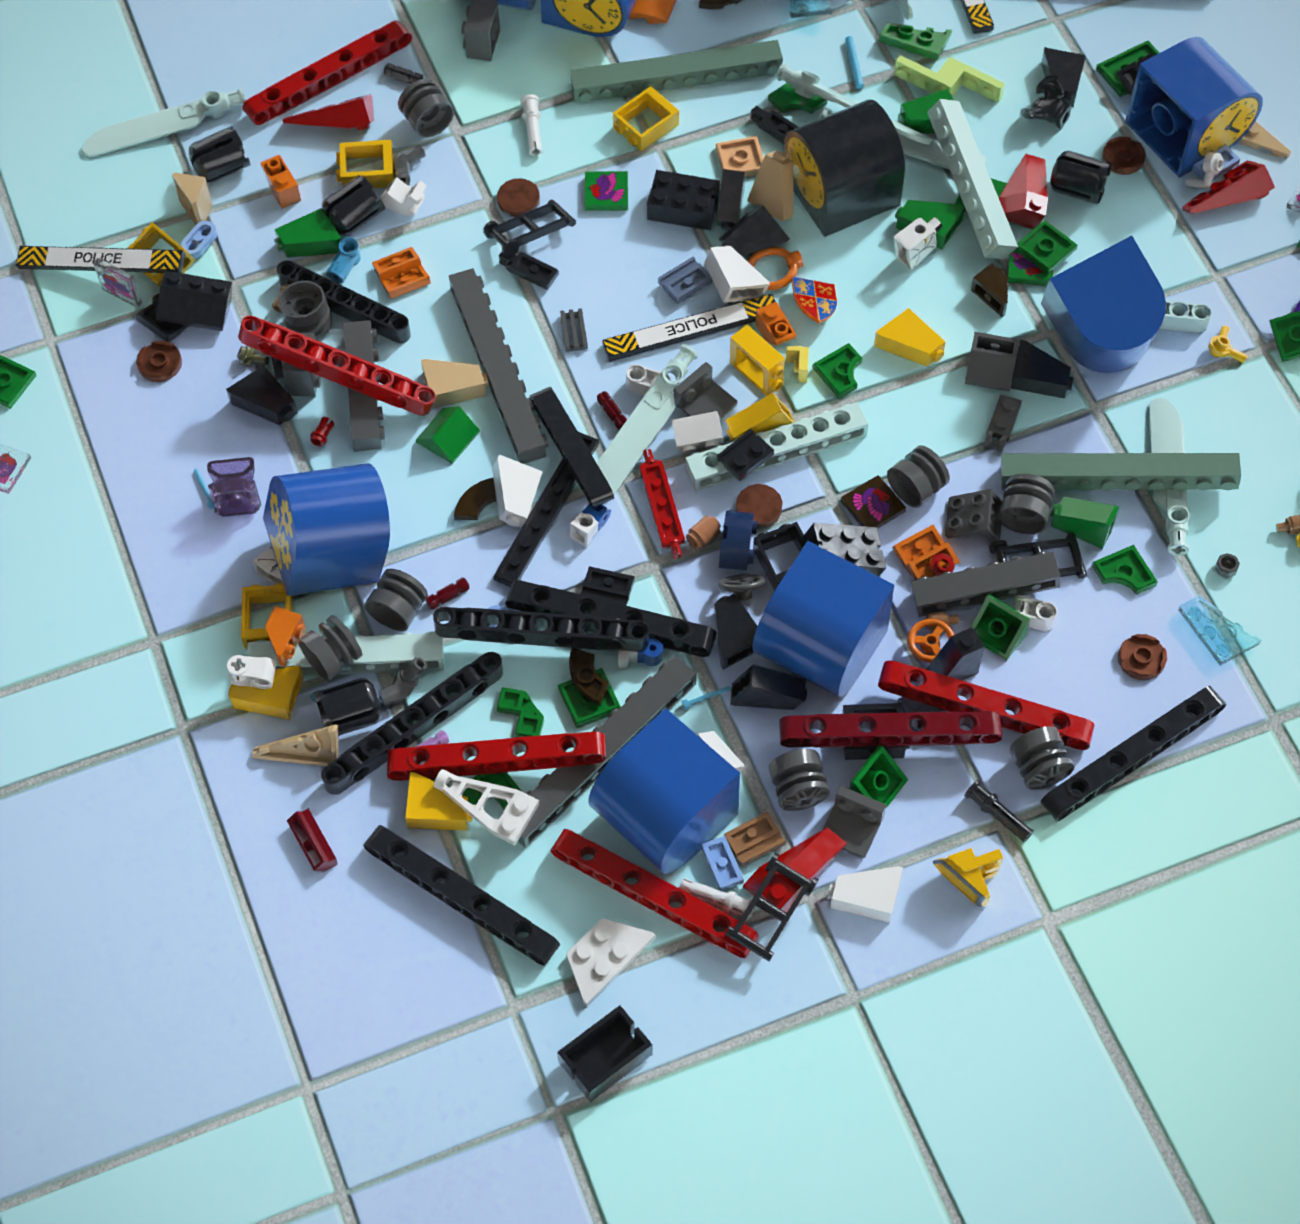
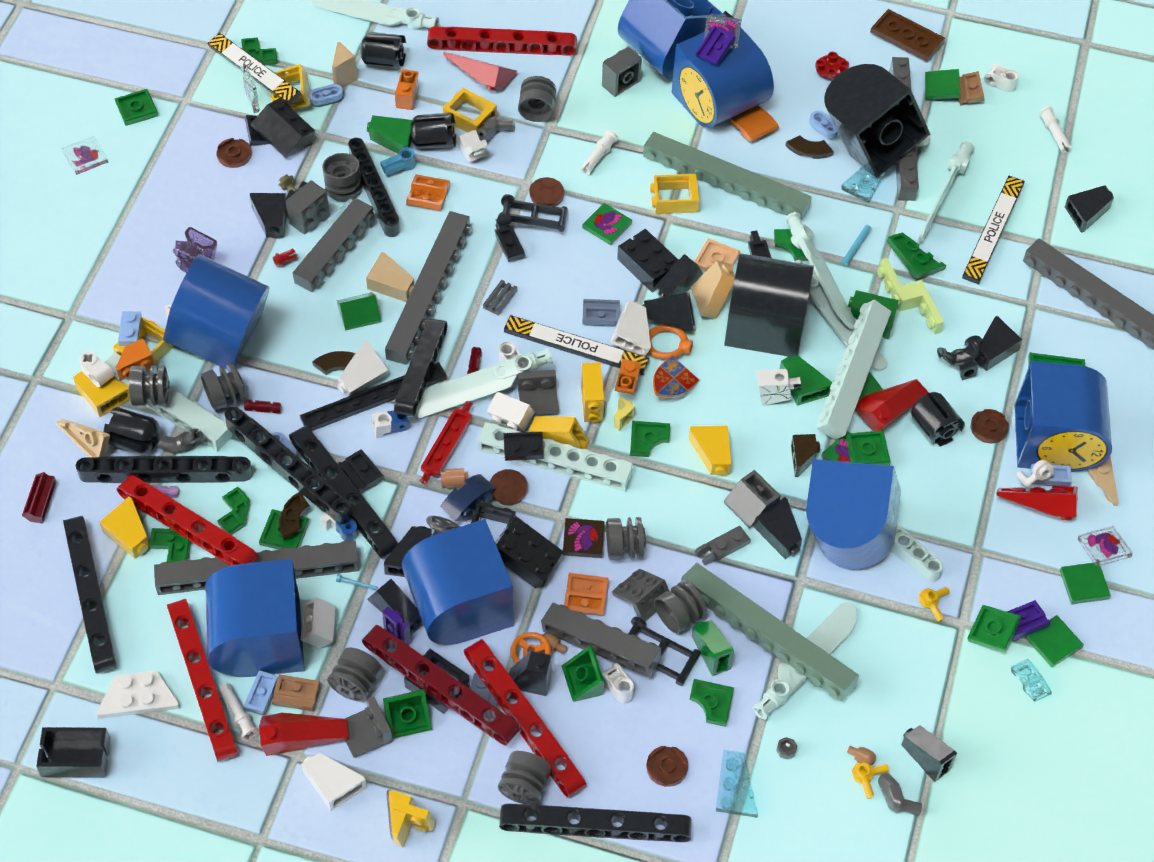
camera: 35 degrees right, 5 degrees down
red beam [238,315,436,416] -> none
black axle [383,63,423,83] -> none
white plate [434,769,539,845] -> none
black piece [725,852,819,962] -> none
red plate [930,553,954,576] -> none
black pin [964,779,1034,843] -> none
none -> light blue plate [118,311,142,346]
none -> green tile [241,37,278,65]
none -> dark purple plate [382,607,411,646]

